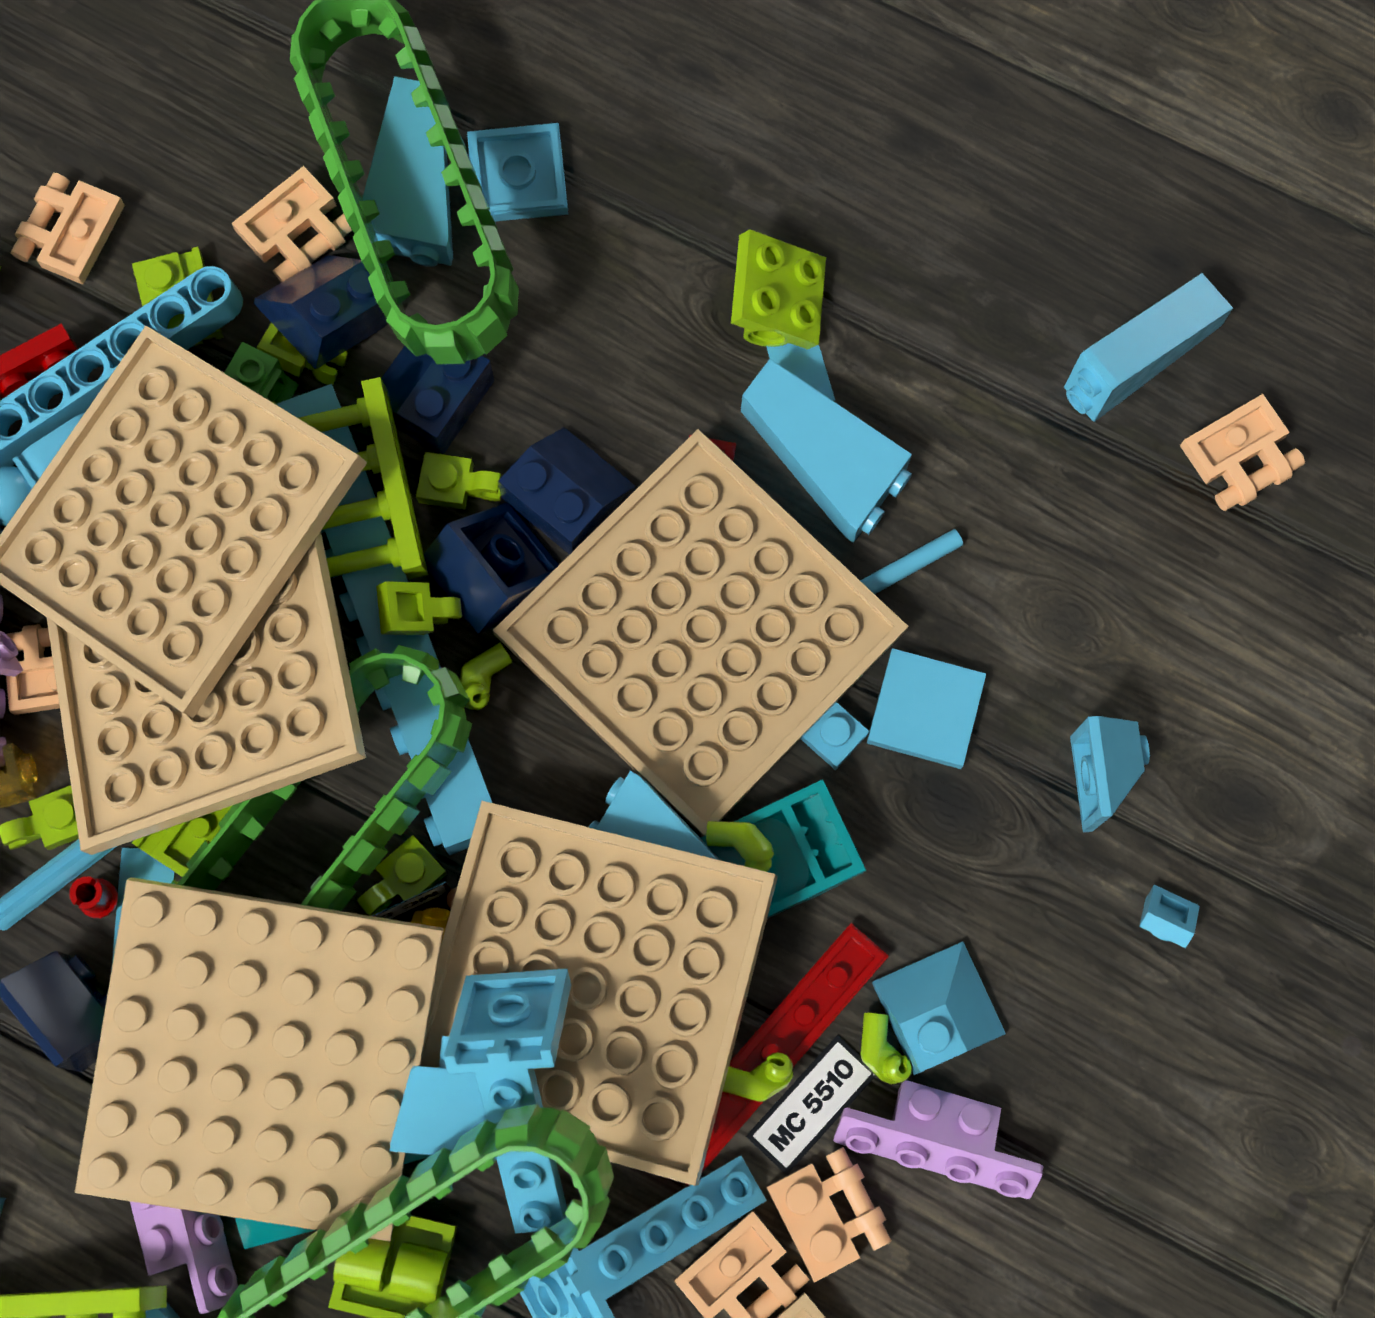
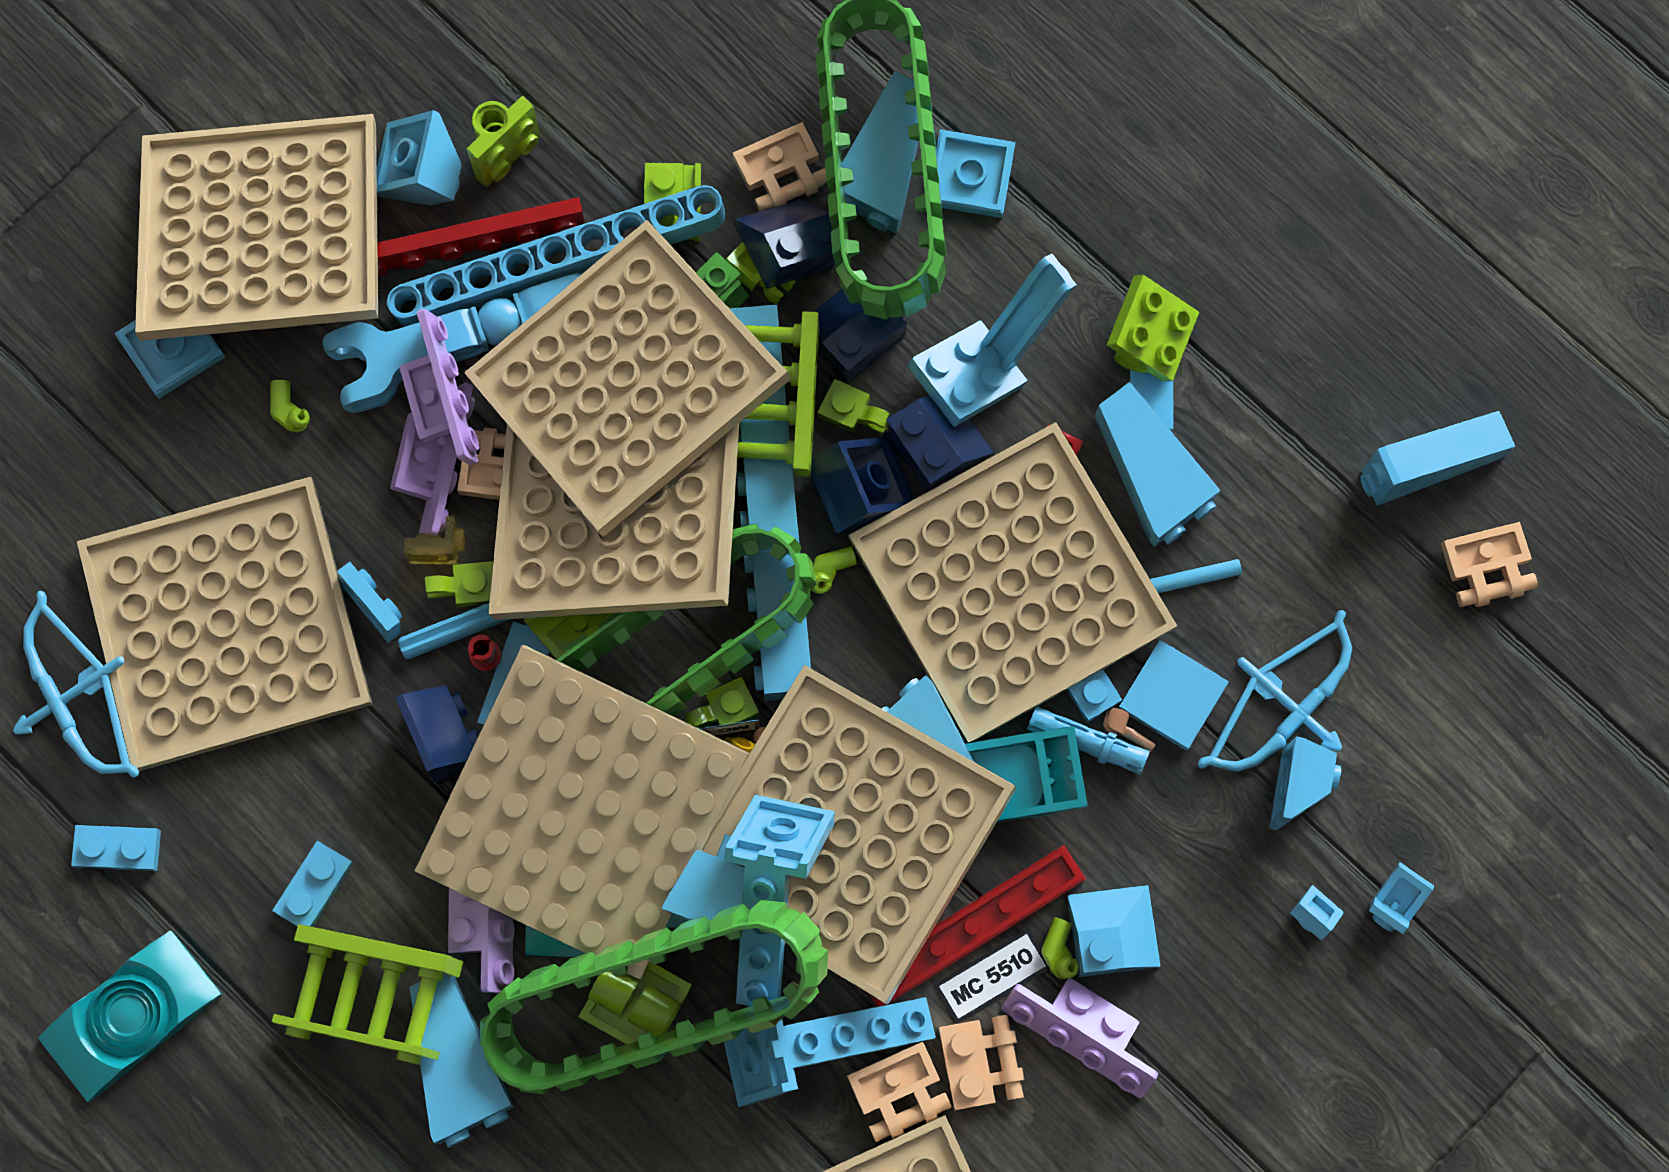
camera: 15 degrees right, 0 degrees up
light nougat plate [10,173,125,285] -> none
lime plate [376,581,462,635] -> none
lime arm [706,821,774,872] -> none
lime arm [723,1052,793,1102] -> none
none -> medium azure bracket [907,254,1076,427]
none -> medium azure pin [1027,706,1150,775]
none -> nougat hand [1103,708,1155,752]
none -> medium azure piece [1198,610,1352,772]
none -> medium azure bracket [1369,862,1434,934]

